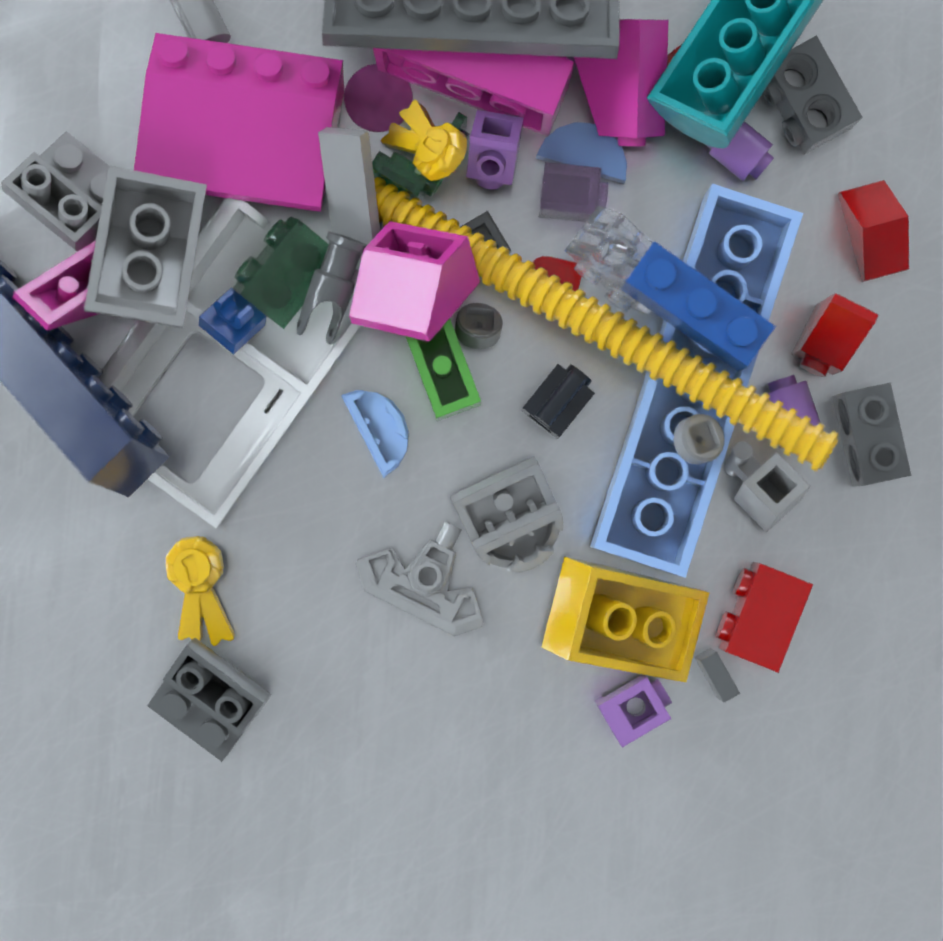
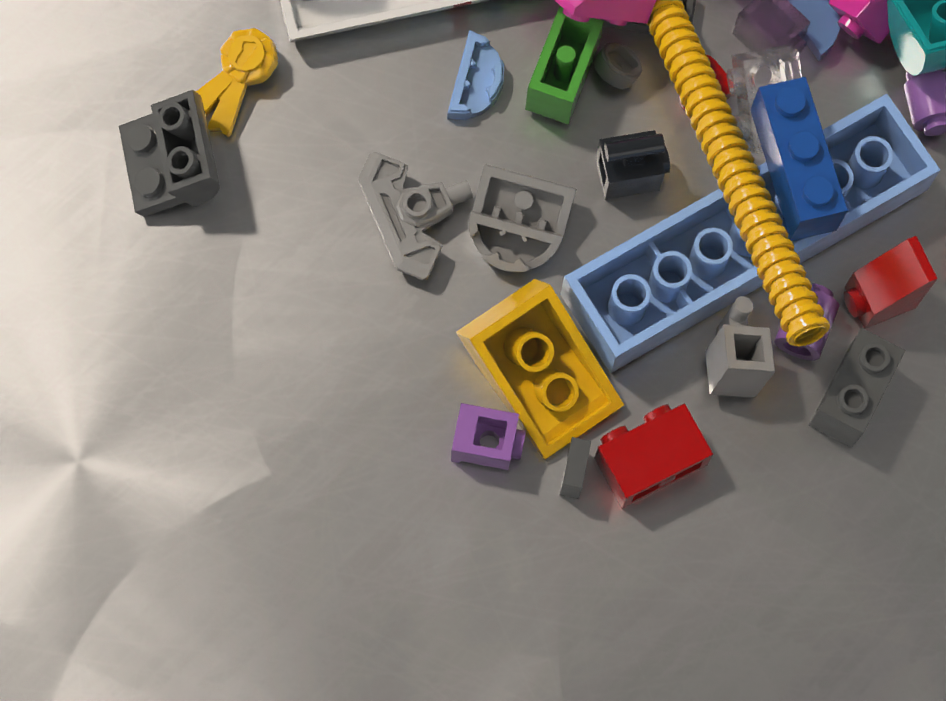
camera: 35 degrees right, 15 degrees down
light grey tile [673,414,725,465] -> none

